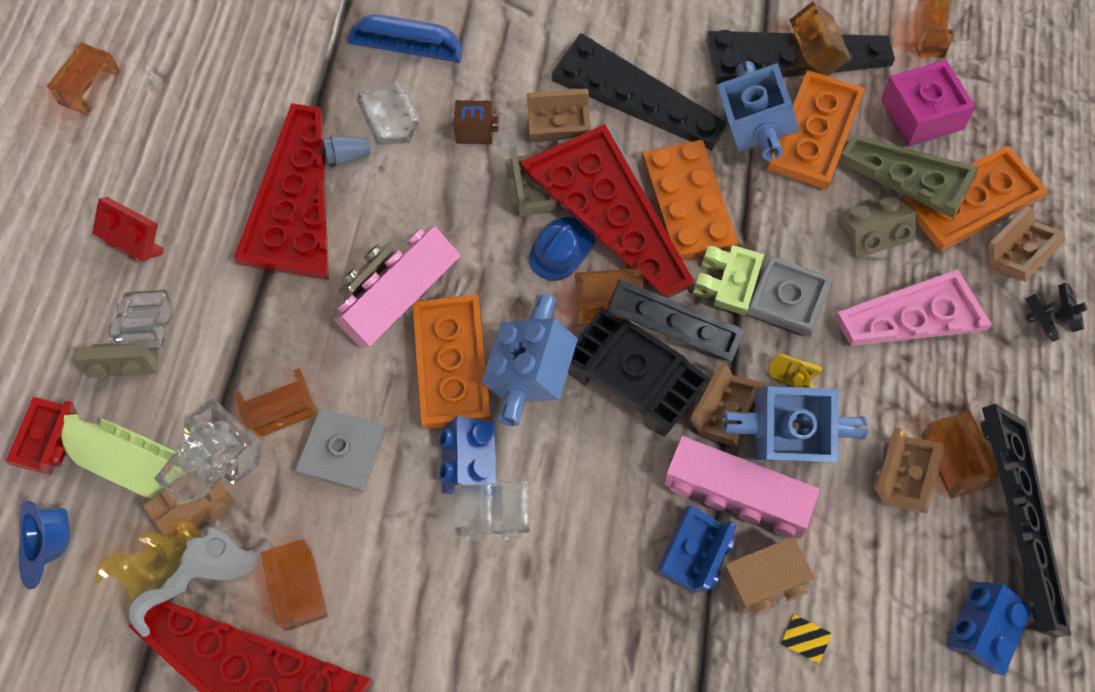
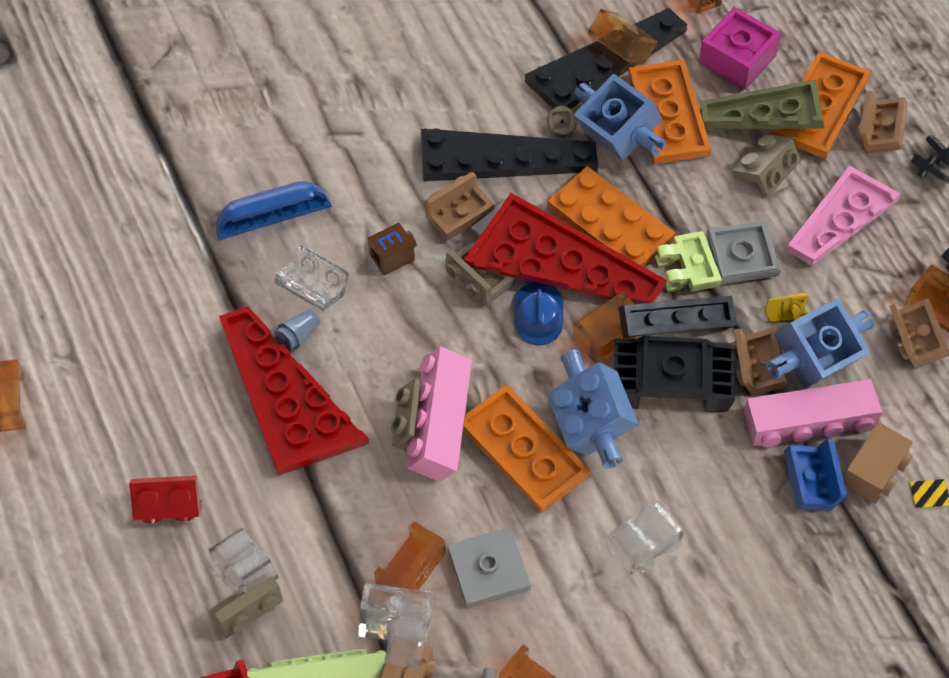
camera: 35 degrees left, 5 degrees down
blue bracket [439,416,497,494] -> none
none -> dark tan tile [547,106,577,136]

